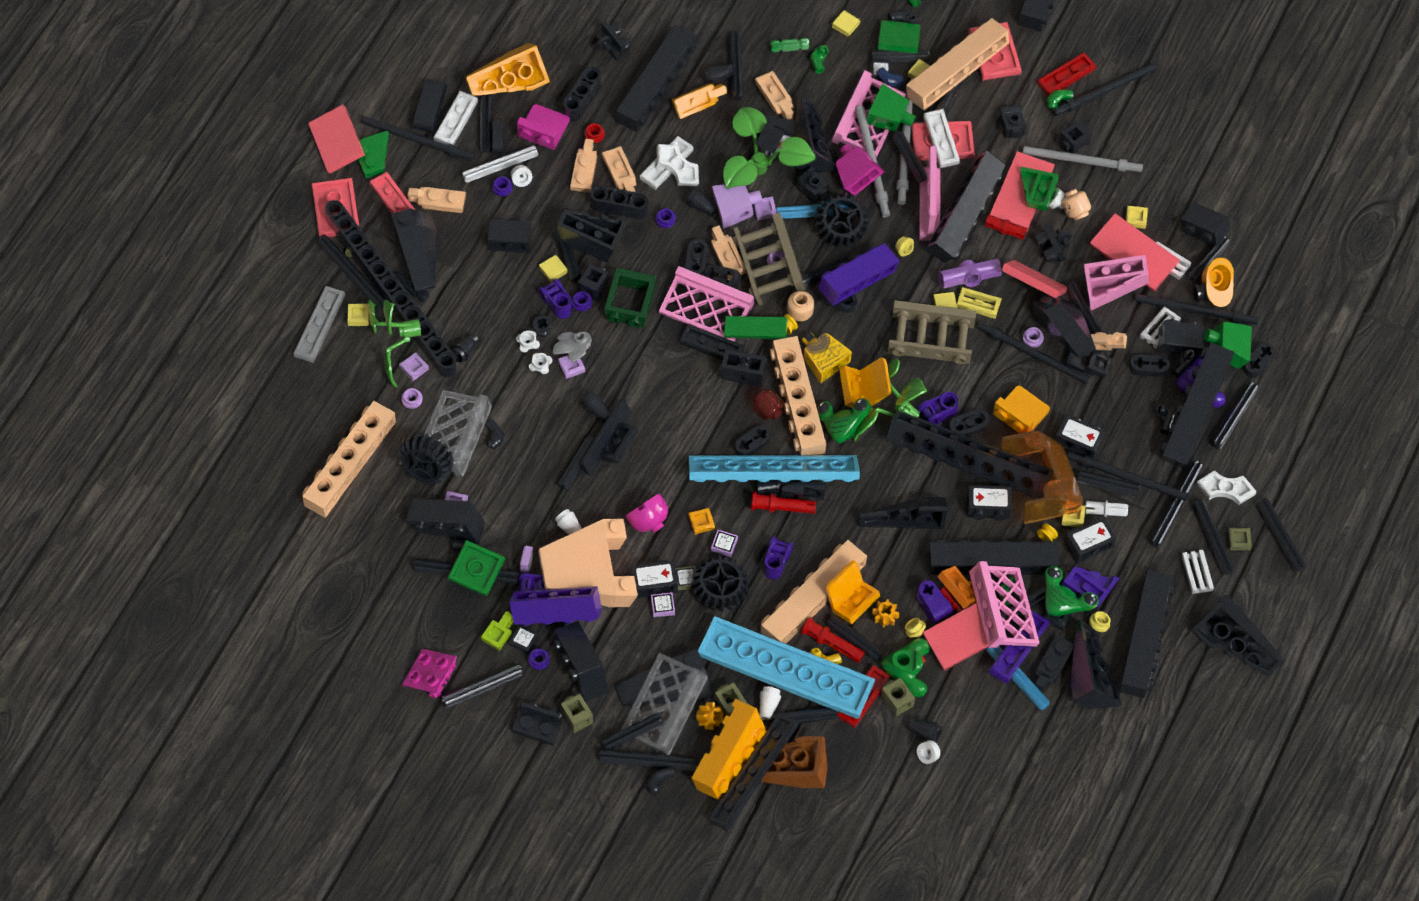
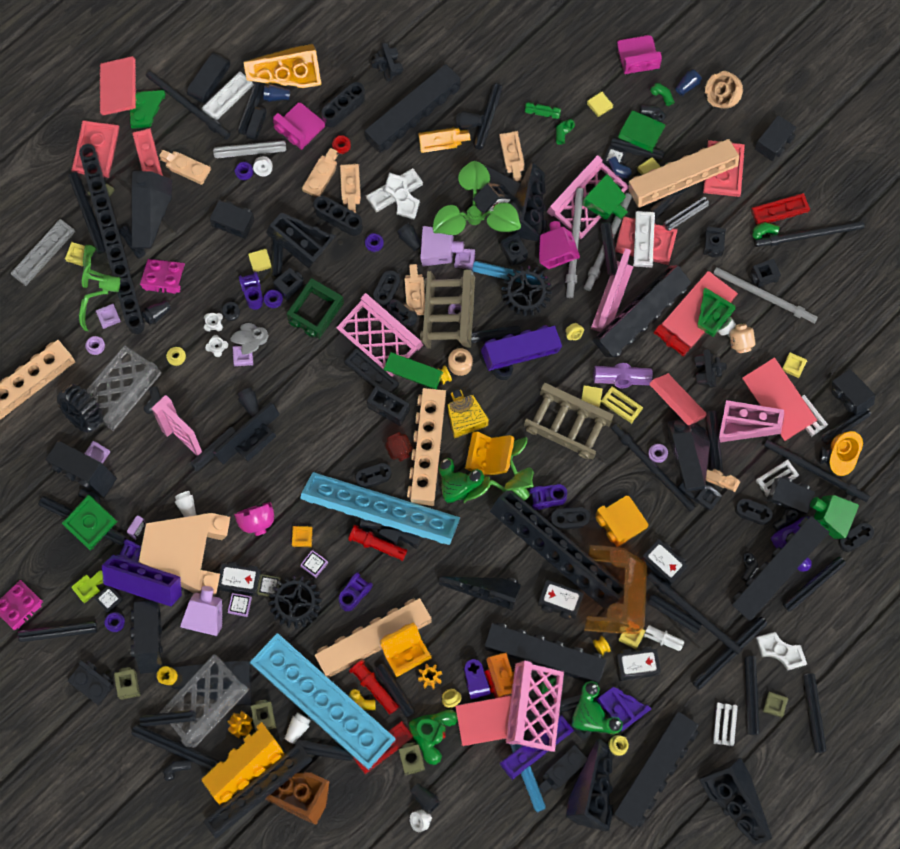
camera: 20 degrees right, 10 degrees up
none -> dark pink hinge [140,259,185,294]
none -> bright pink fence [151,395,202,456]
none -> yellow bush [157,666,178,686]
none -> light yellow plate [166,347,186,366]
none -> lavender torso [181,586,222,636]
none -> dark blue cone [263,84,290,102]
none -> axle [663,196,709,231]

